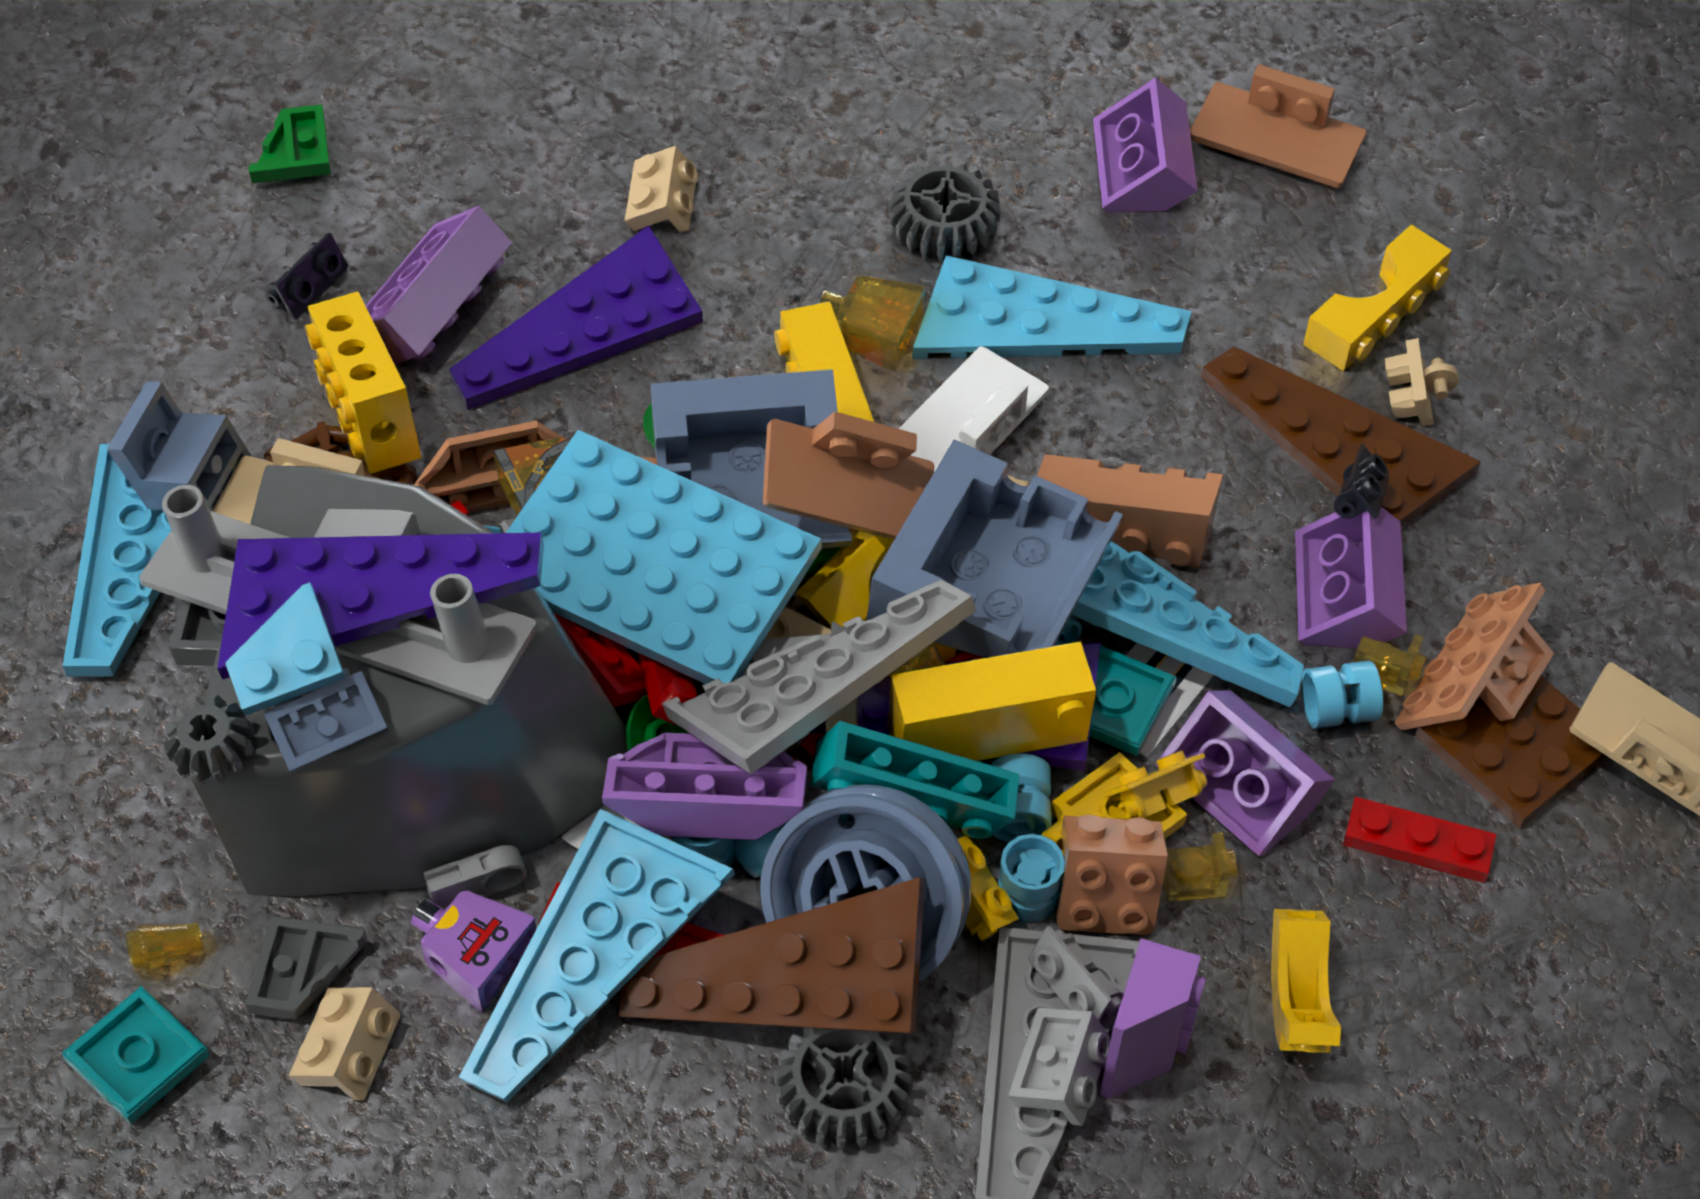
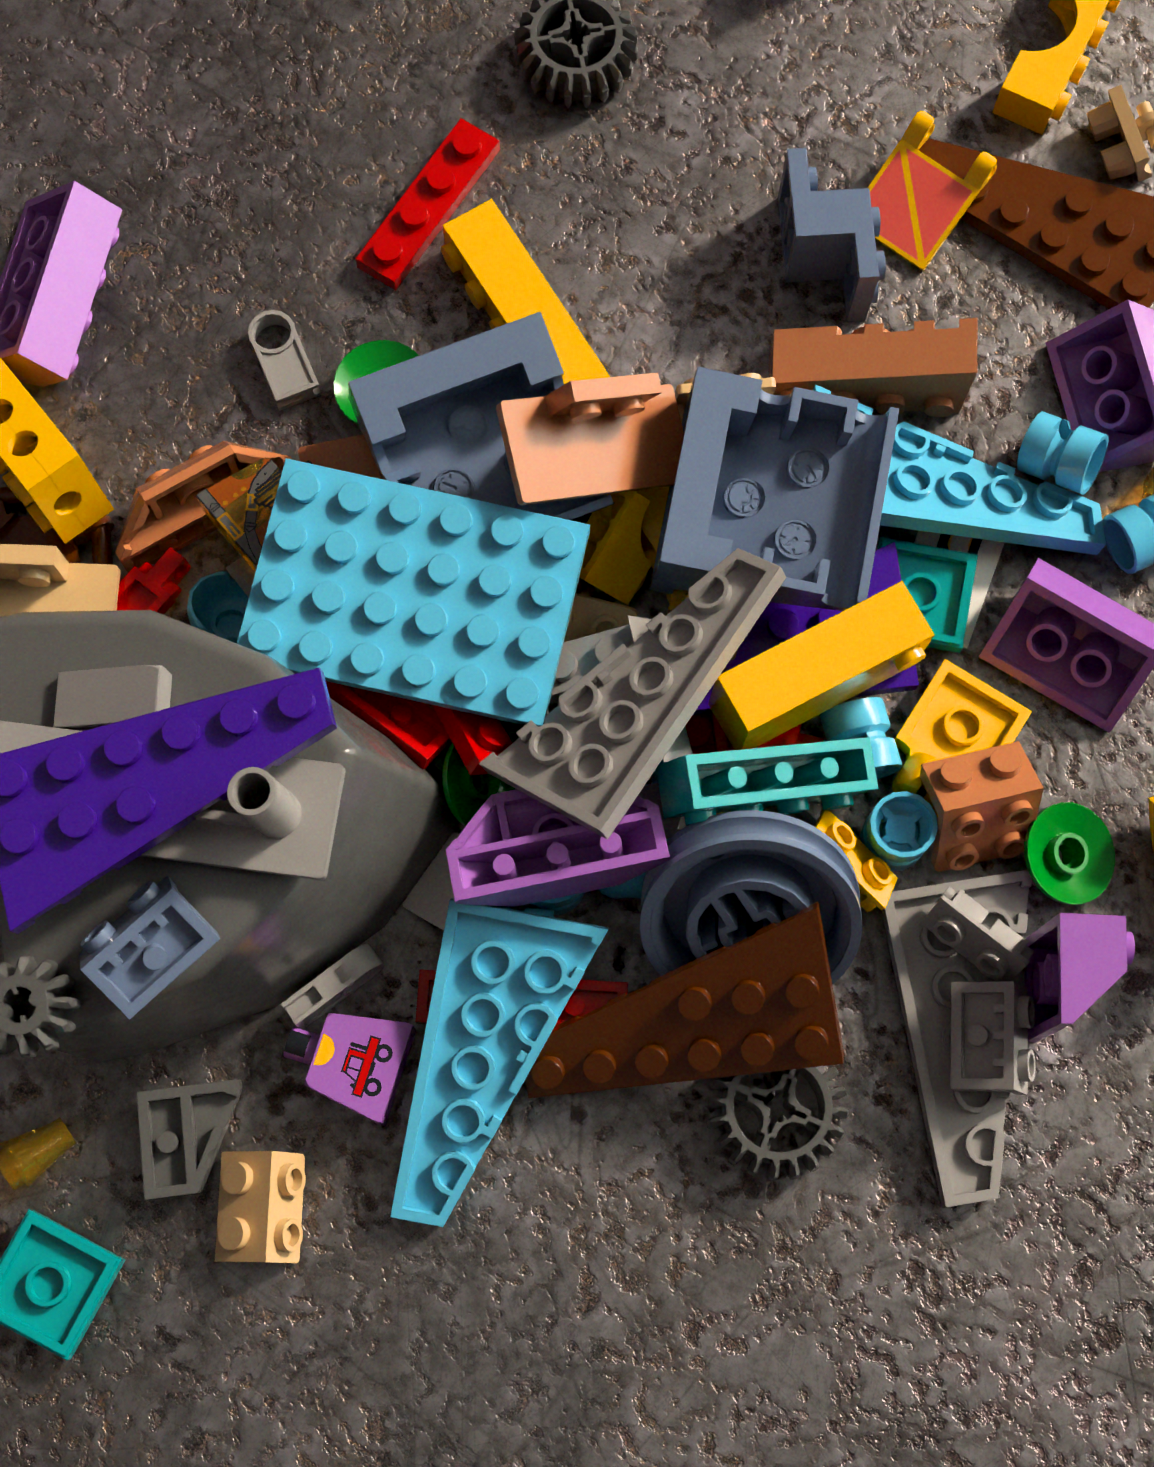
camera: 15 degrees left, 20 degrees up
medium azure wing [225,582,346,715] -> none
dark purple wing [449,226,703,410] -> none
tan bracket [625,146,698,233] -> none
clear yellow torso [820,275,925,372] -> none
white bracket [899,346,1049,472] -> none
medium azure wing [912,256,1192,359] -> none
yellow hinge [1104,750,1207,819] -> none
clear yellow bracket [1163,832,1237,902] -> none
black hinge [1334,444,1390,519] -> none
none -> light grey piece [248,310,322,411]
none -> red plate [355,118,500,291]
none -> sand blue bracket [777,148,886,322]
none -> coral flag [867,111,997,271]
none -> medium azure wheel [1017,411,1109,495]
none -> green dish [1024,802,1115,905]

